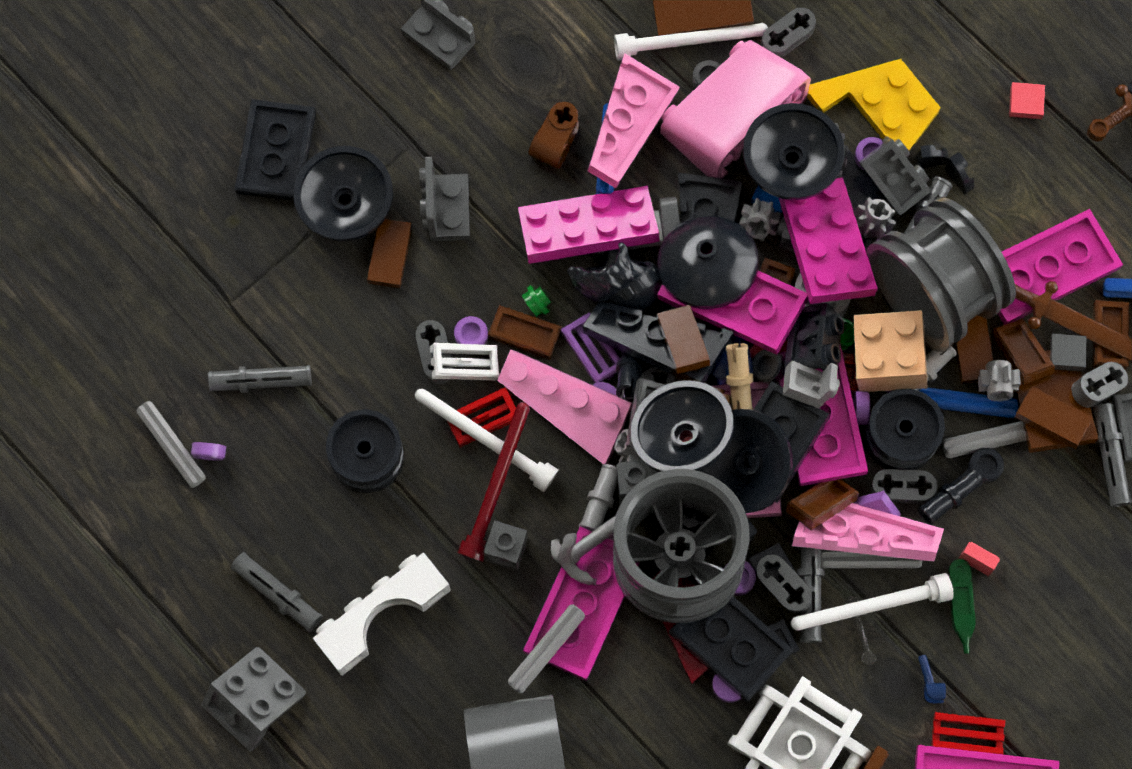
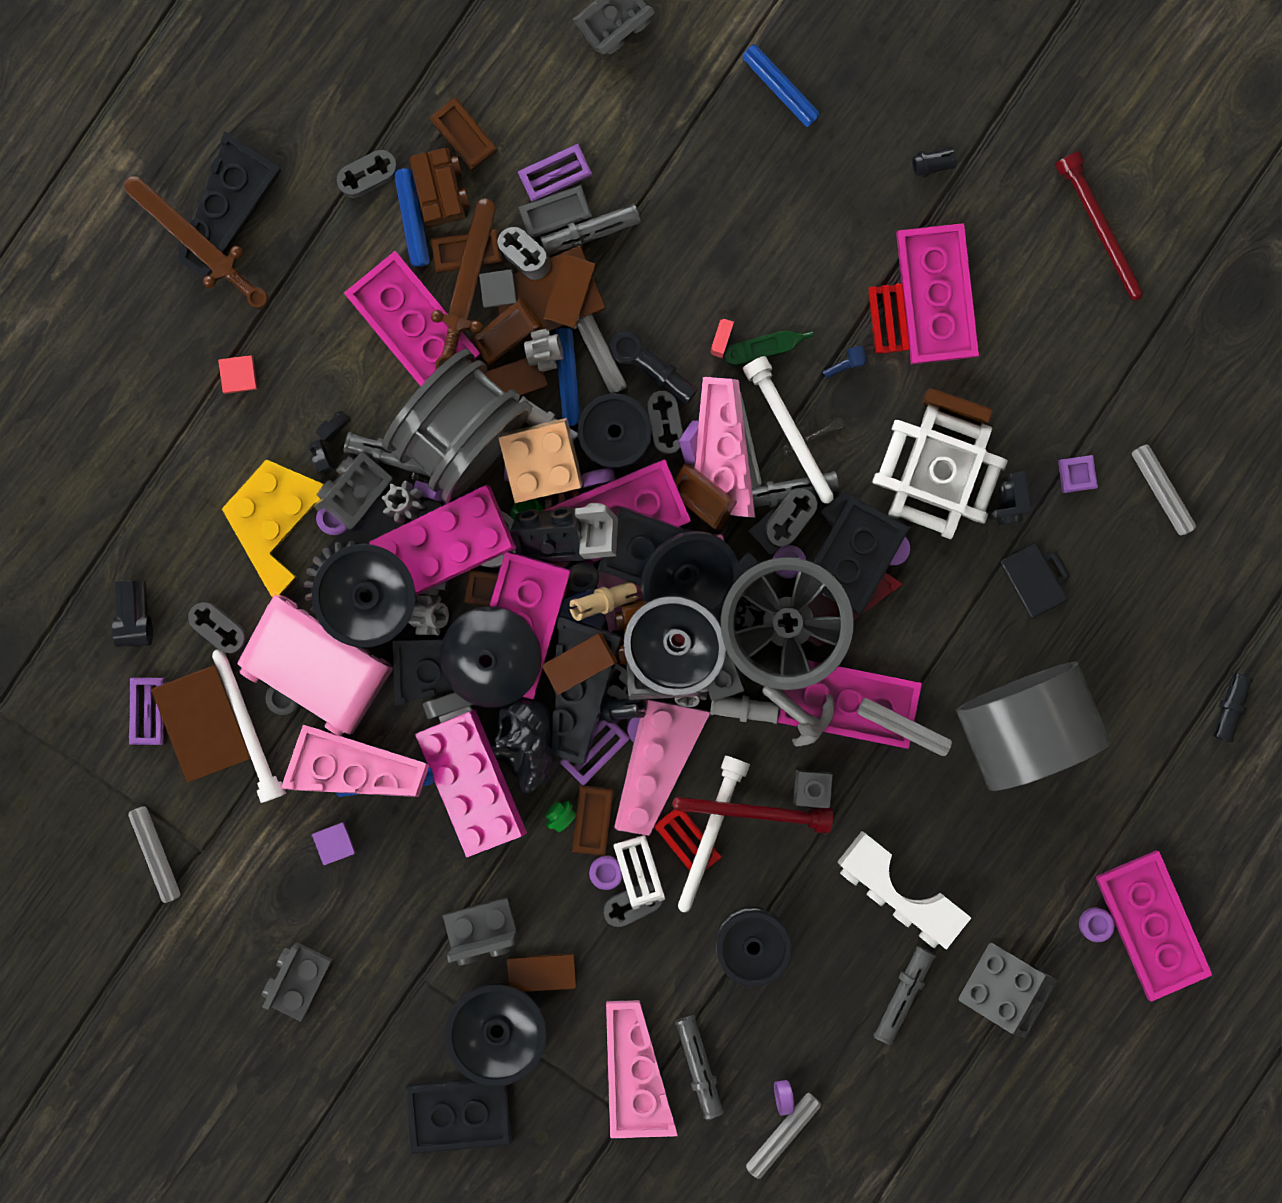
camera: 110 degrees left, 15 degrees up
reddish brown piece [528,101,579,169] -> none
none -> medium lavender tile [312,821,356,865]
none -> bright pink wing [606,1000,677,1138]

